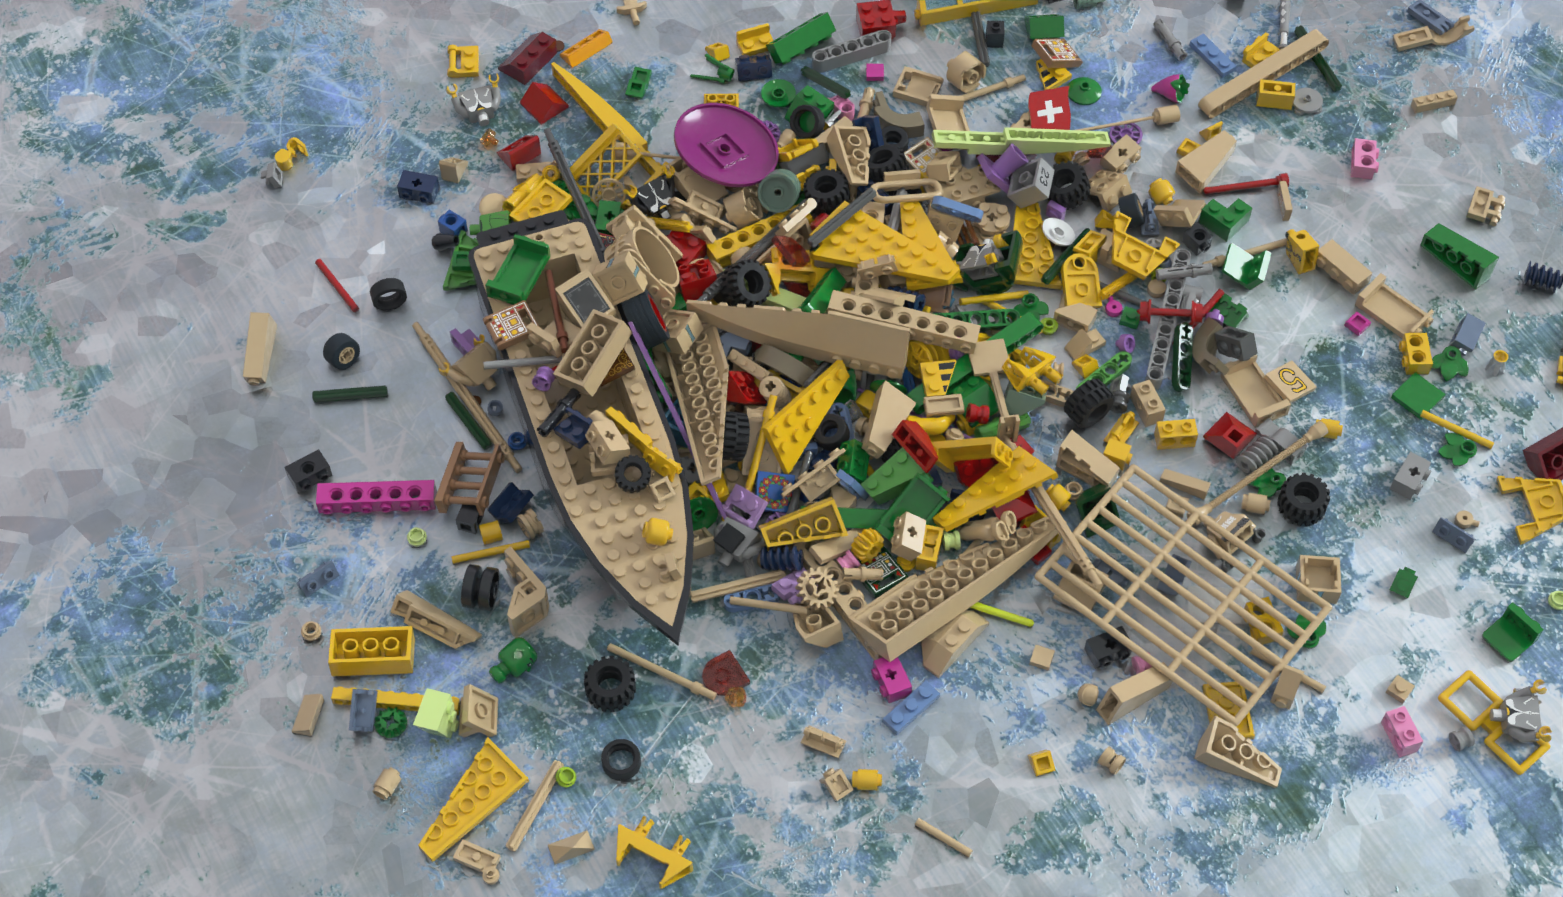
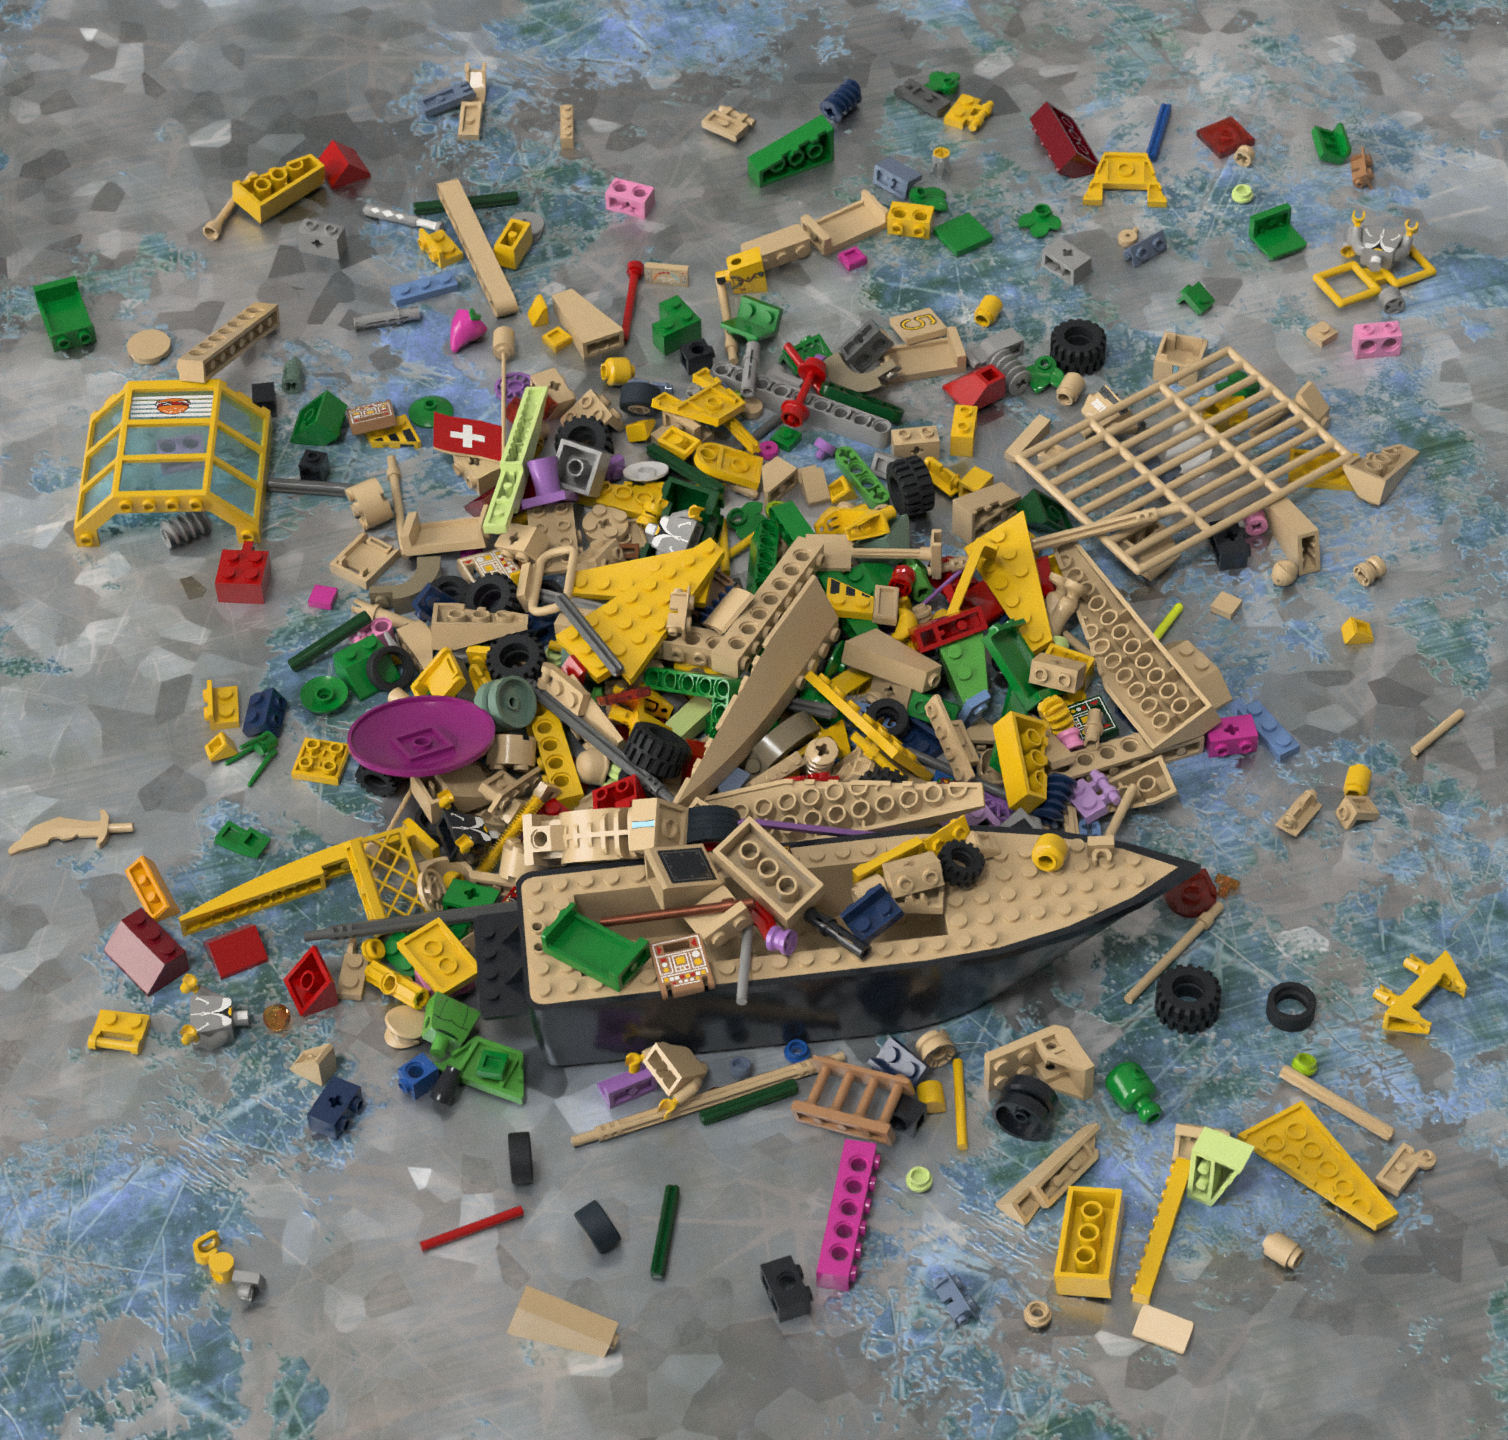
camera: 75 degrees left, 10 degrees down
sand blue hinge [349,689,378,732] -> none
green gear [374,707,407,738] -> none
tan slope [548,830,595,864] -> none
green brick [766,12,836,65] -> none
tan gear [795,567,839,611] -> none
light grey beam [812,30,892,73] -> none
medium blue beam [931,196,984,223] -> none
tan bracket [1153,199,1206,227] -> none
tan hose [1186,421,1328,526] -> none
yellow bar [1420,410,1494,449] -> none

